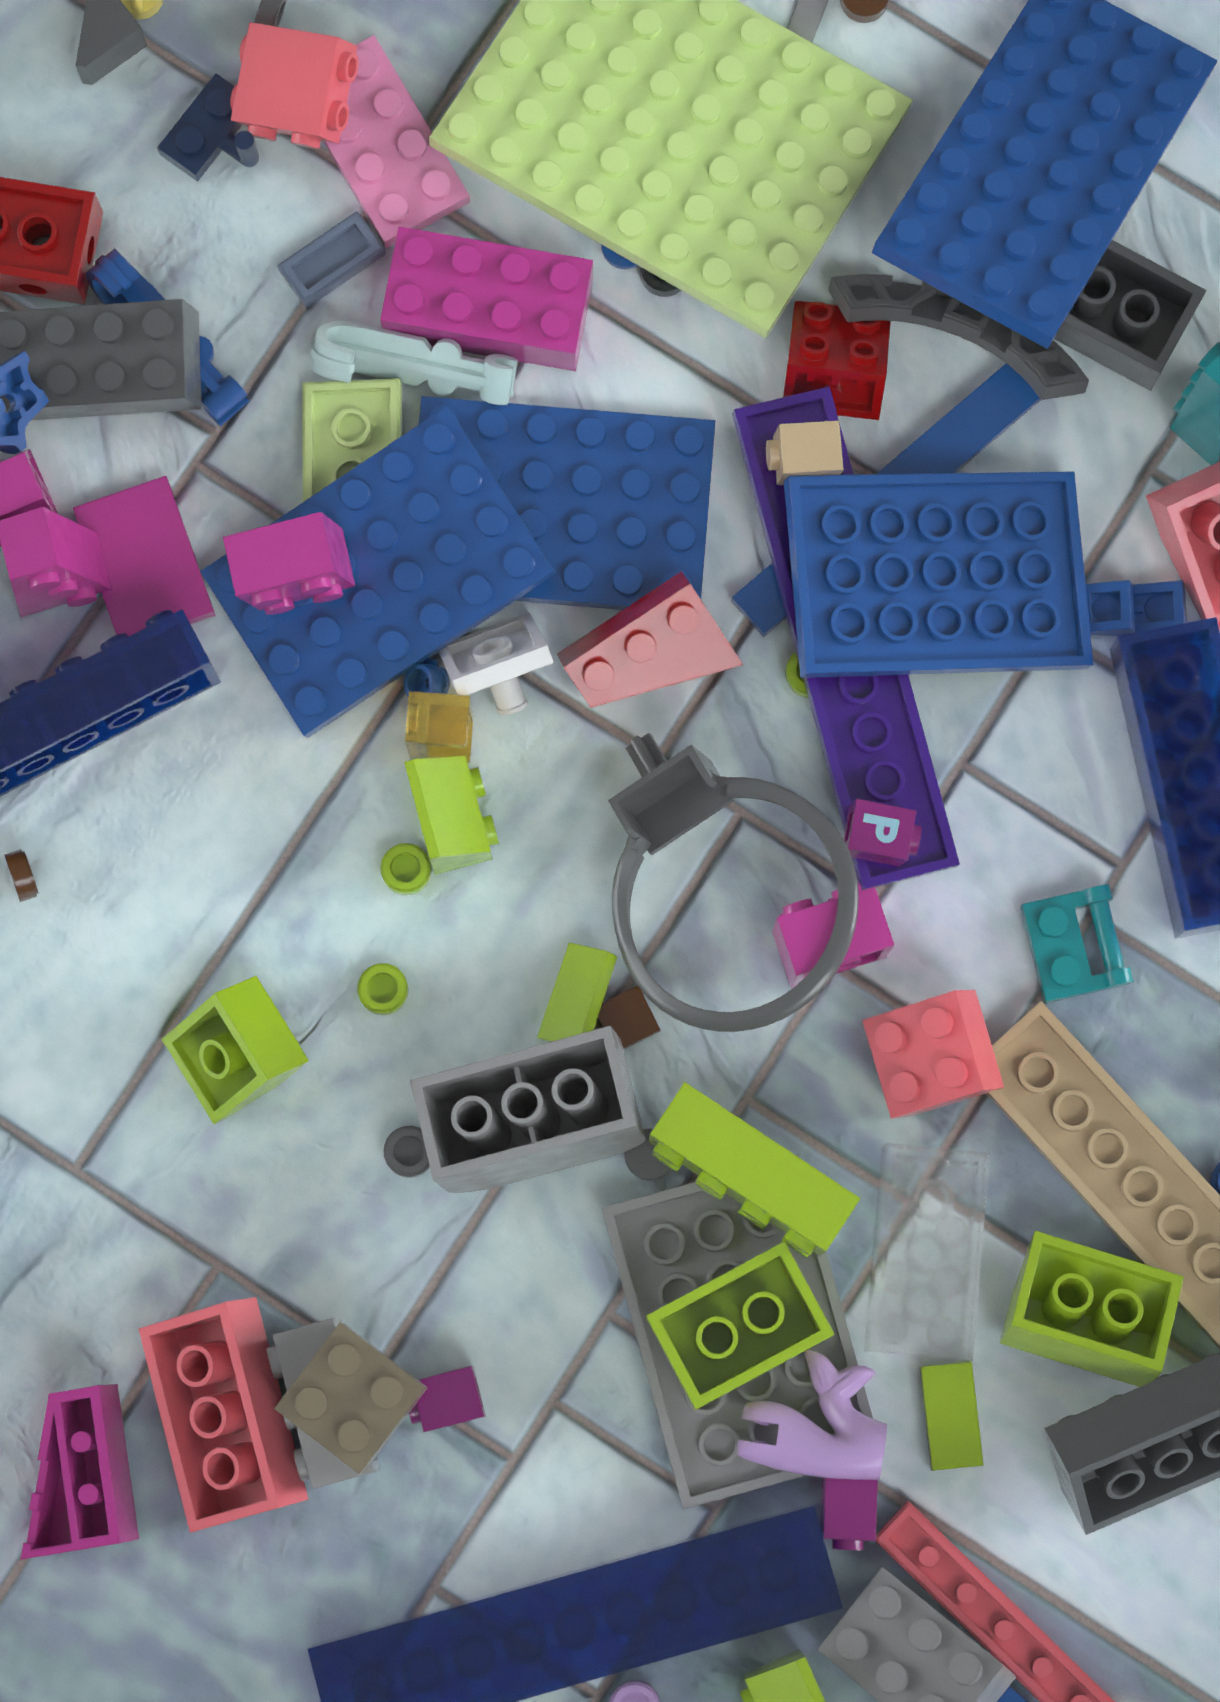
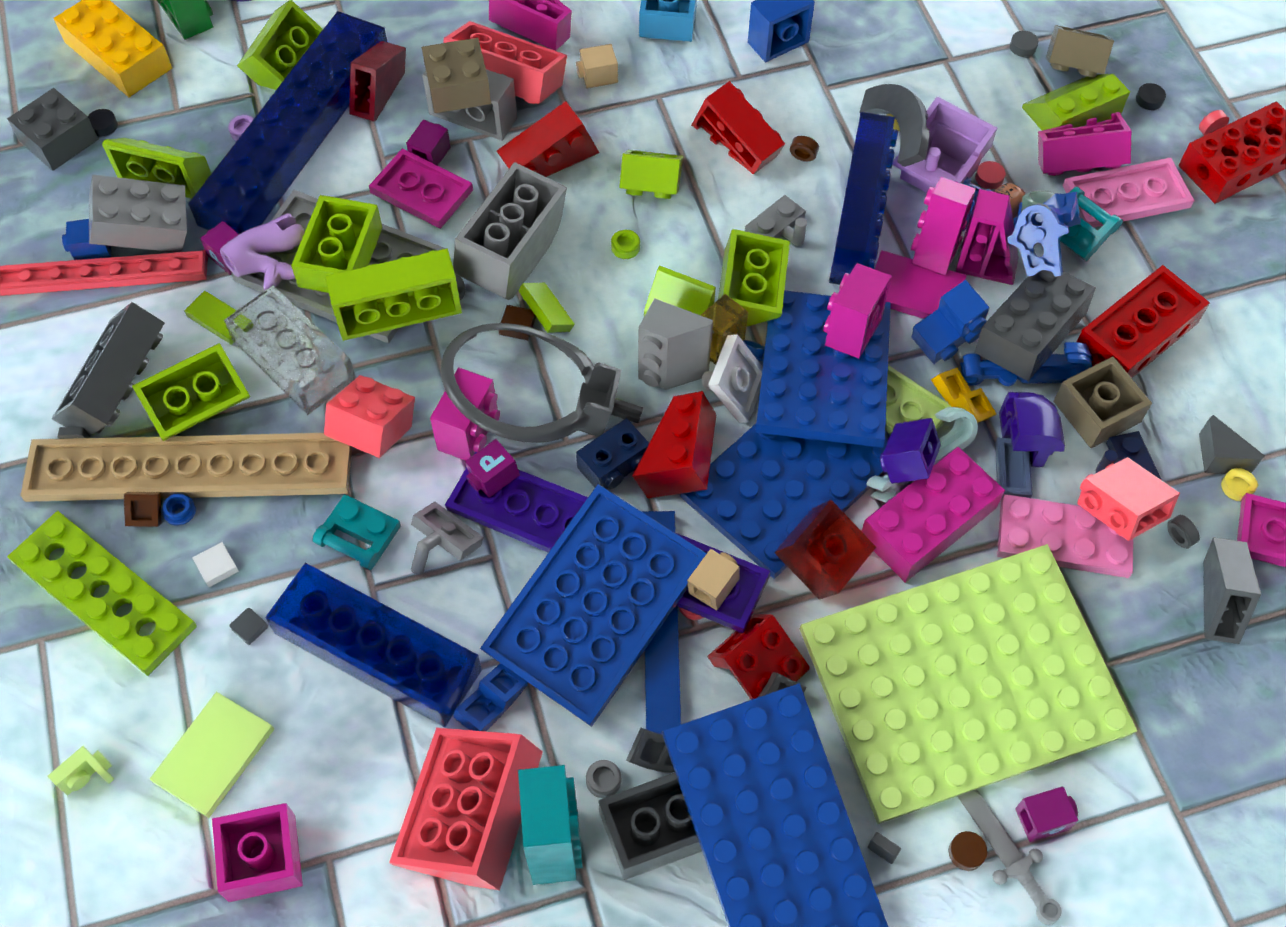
camera: 130 degrees right, 20 degrees down
none -> dark red slope [349,41,406,121]
none -> dark pink plate [369,148,473,229]
none -> light grey plate [411,502,484,575]
none -> red wedge [497,101,599,177]
none -> tan brick [576,44,618,89]
none -> dark blue brick [576,418,649,489]
none -> light grey tile [586,760,621,798]
none -> light grey slope [638,298,713,390]
none -> red wedge [691,81,785,174]
none -> lime slope [715,229,790,327]
none -> light grey plate [745,195,807,246]
none -> clear red brick [774,500,876,600]
none -> dark grey piece [867,832,901,864]
none -> dark purple brick [880,418,941,484]
none -> blue brick [911,279,989,364]
none -> yellow slope [931,367,997,423]
none -> dark purple brick [999,392,1065,467]
none -> dark tan brick [1053,357,1152,448]

